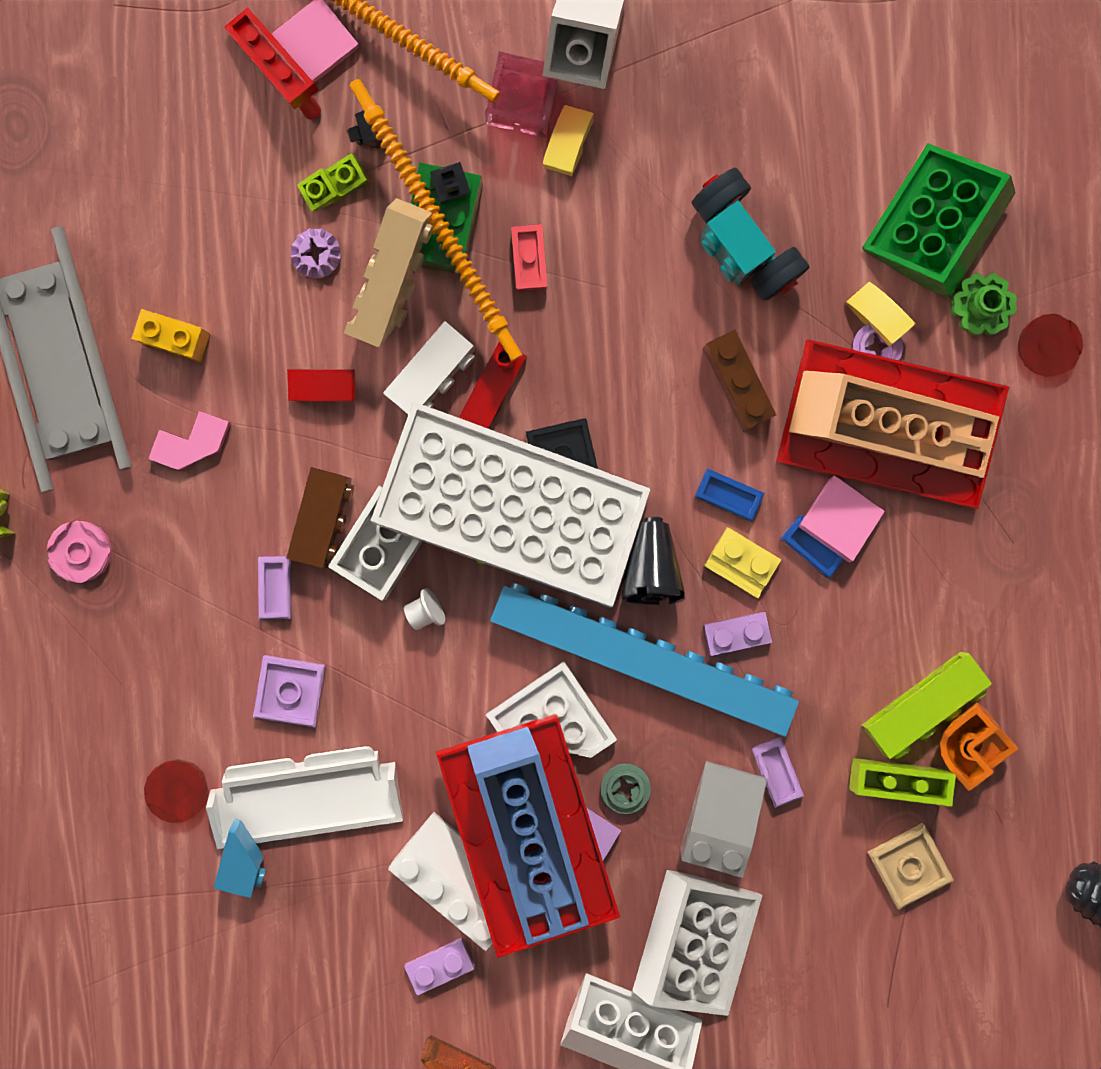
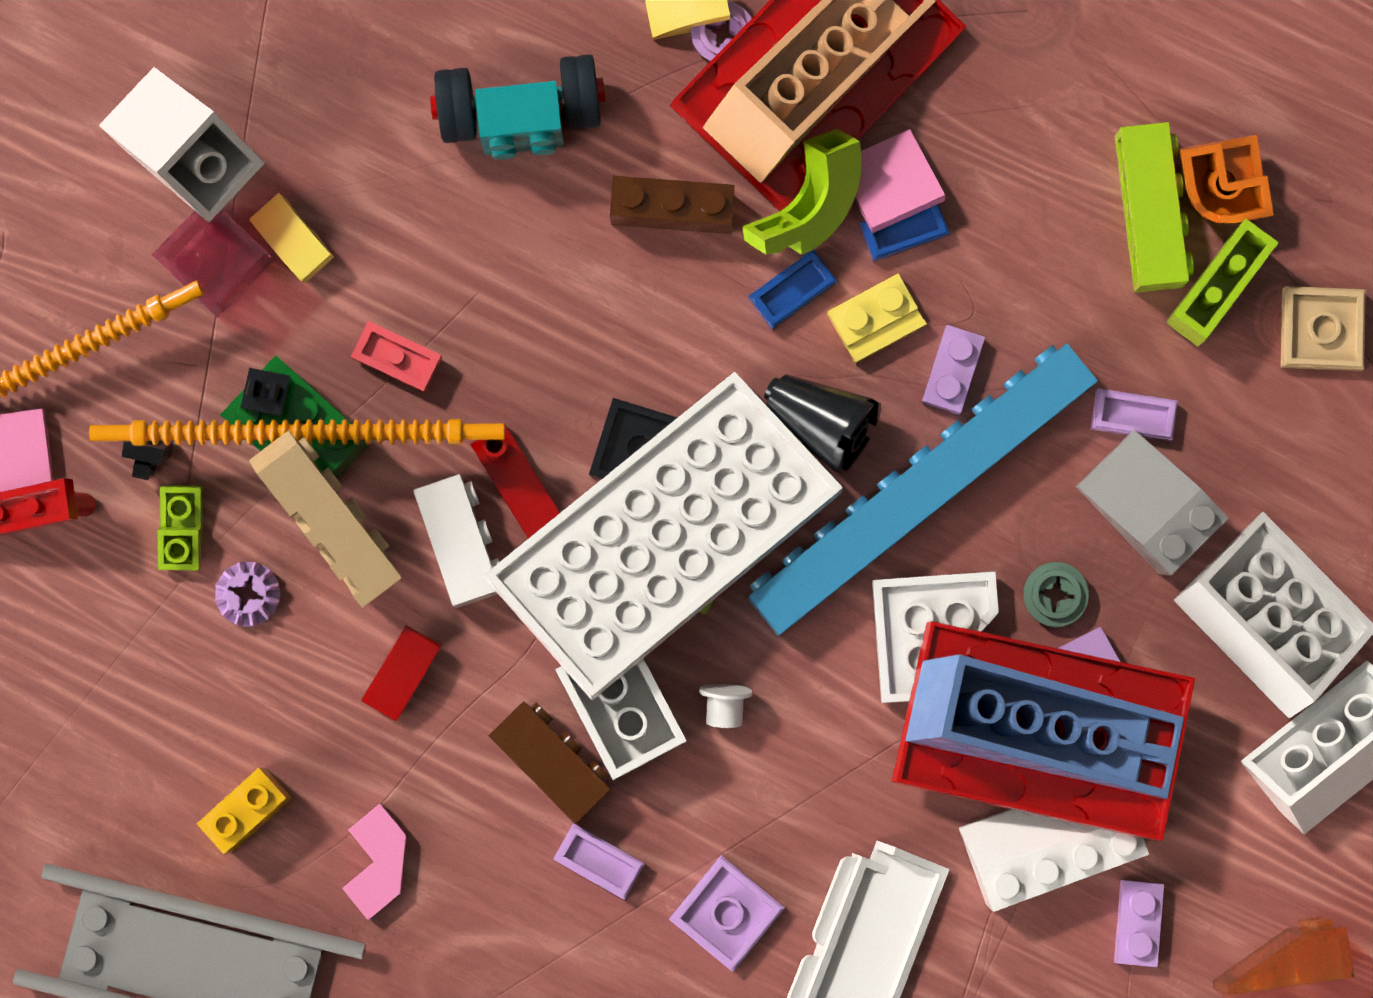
camera: 65 degrees left, 5 degrees down
none -> lime arch [743,128,862,255]

